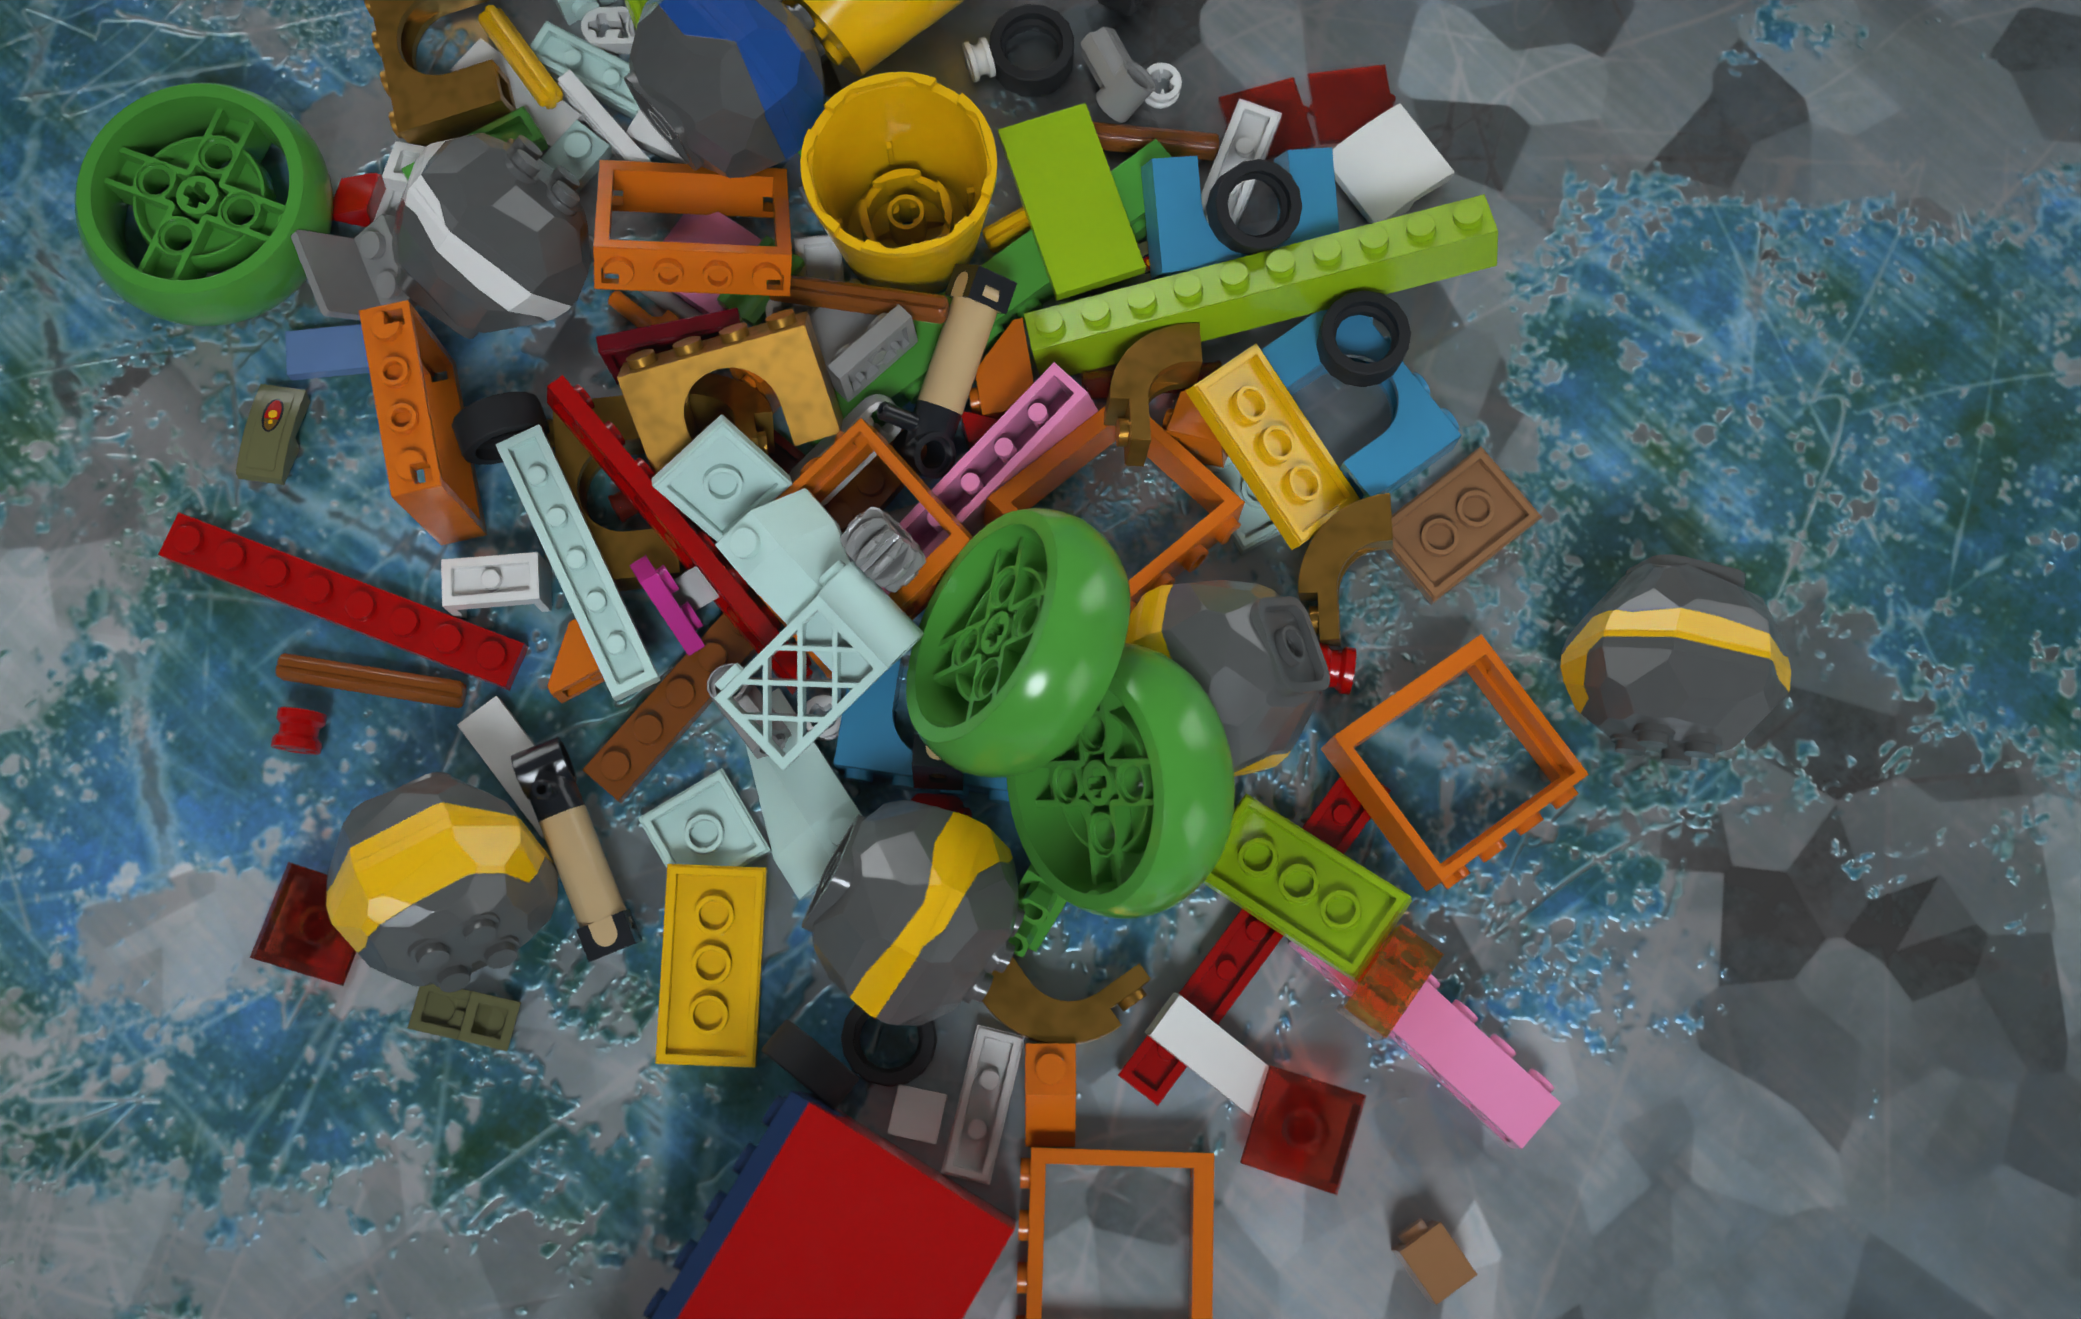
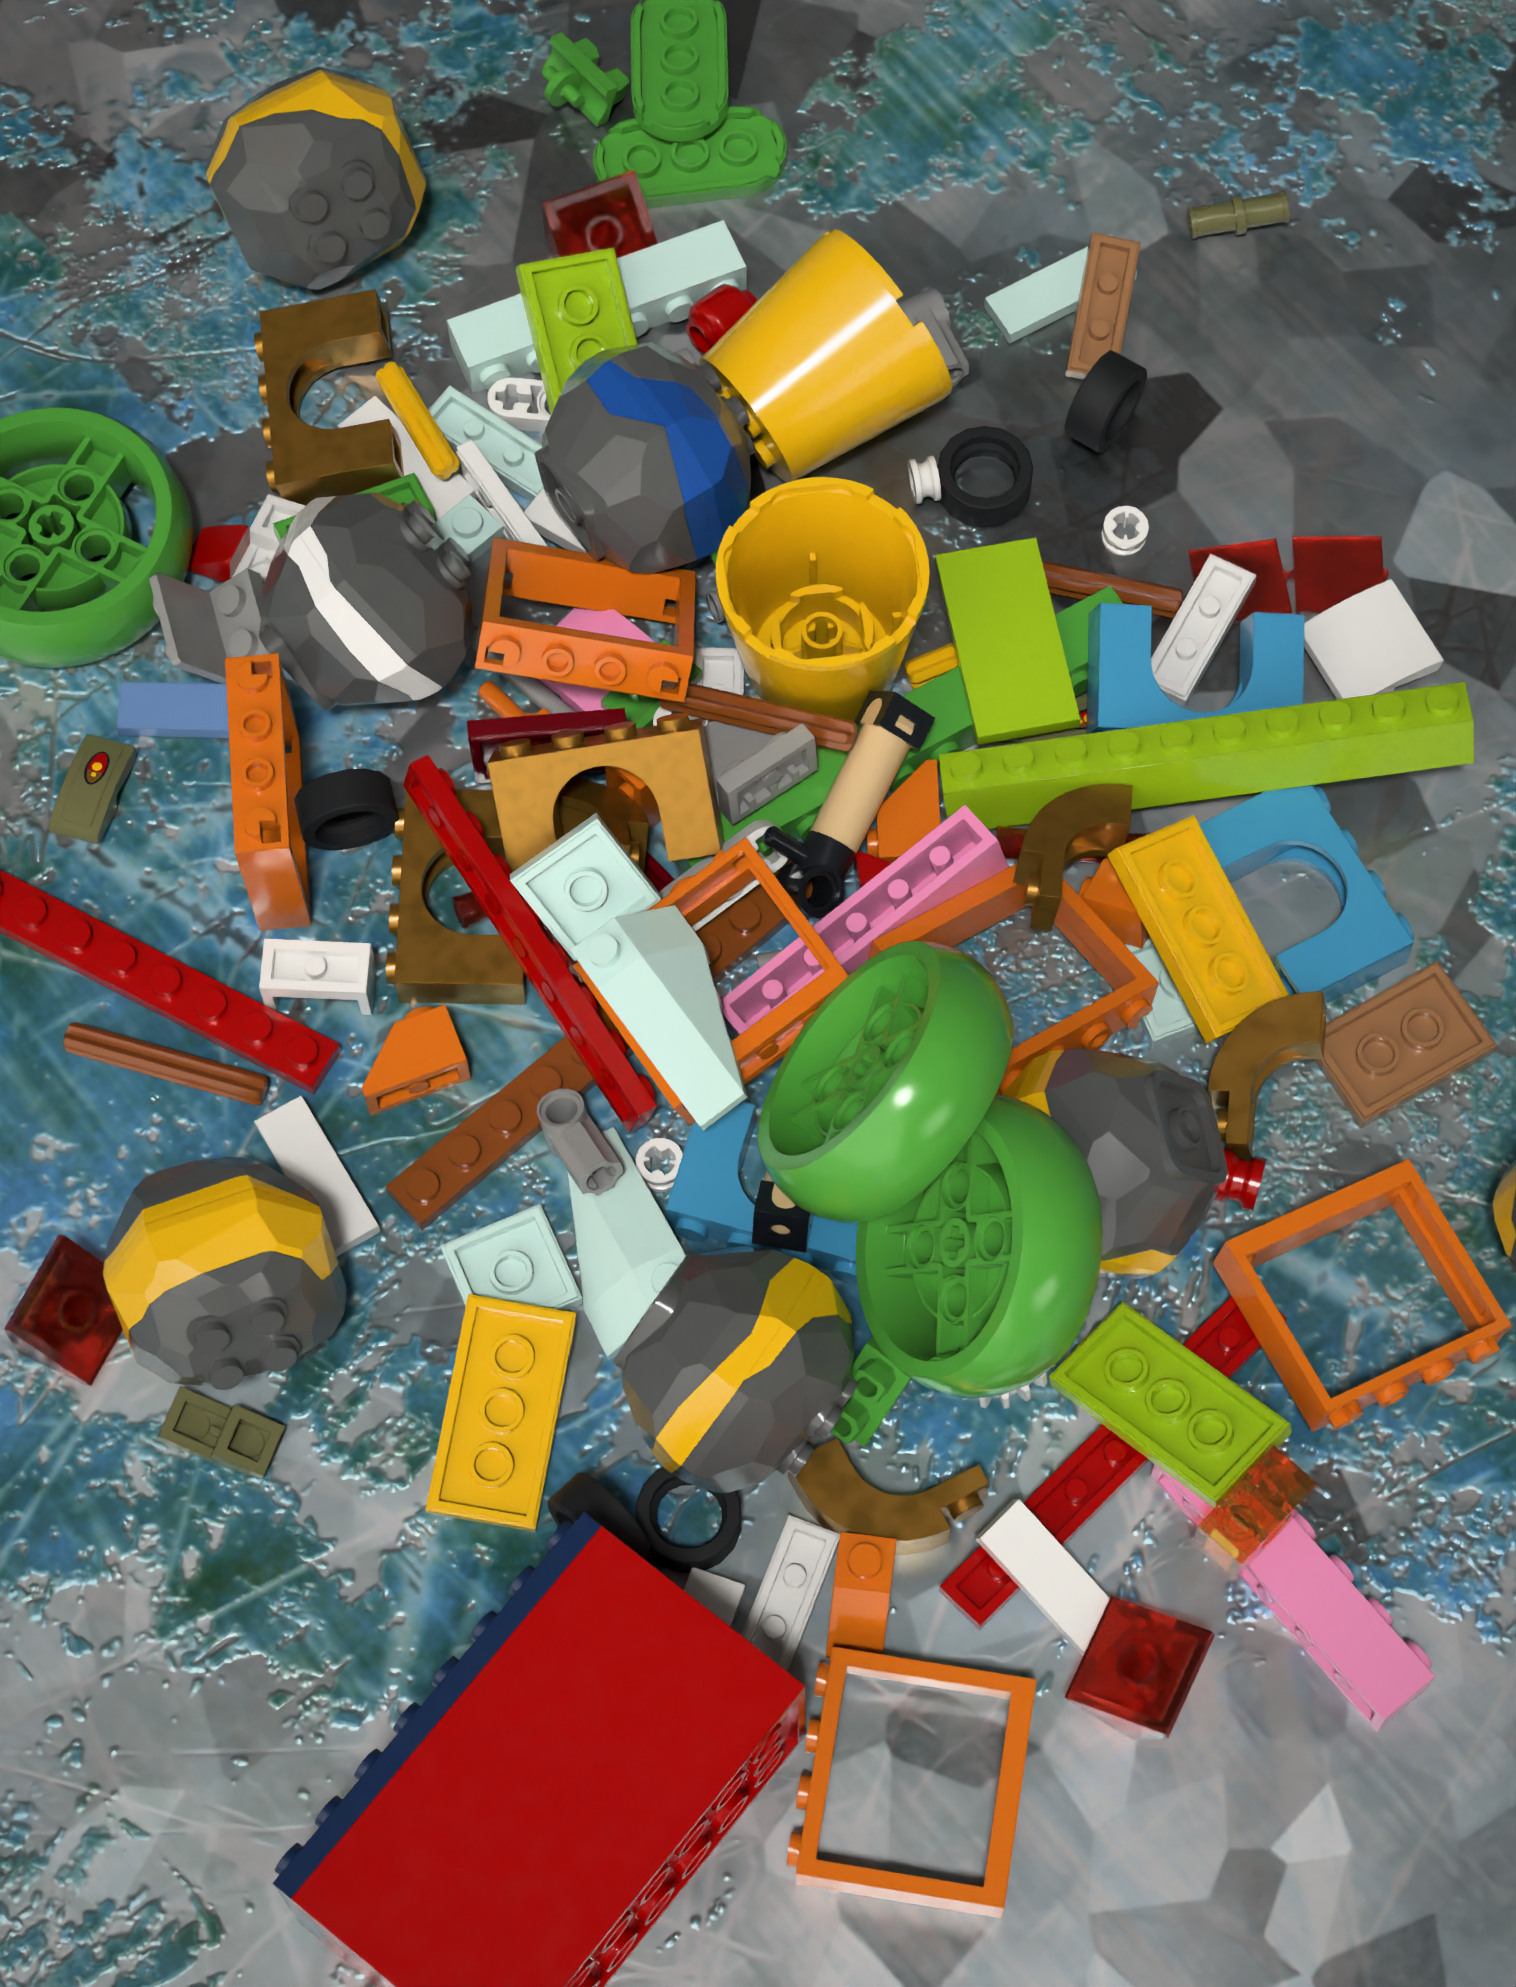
camera: 10 degrees right, 10 degrees down
red wheel [271,707,327,755] -> none
light aqua plate [495,424,661,702] -> none
piece [511,737,642,962] -> none
dark pink plate [629,555,705,656] -> none
white sticker [672,566,719,612] -> none
light aqua piece [714,560,925,770] -> none
light grey gear [840,506,926,592] -> none
light grey piece [1080,26,1156,122] -> none
black tyre [1206,159,1302,255] -> none
black tyre [1316,290,1411,387] -> none
medium nougat brick [1391,1218,1478,1305] -> none

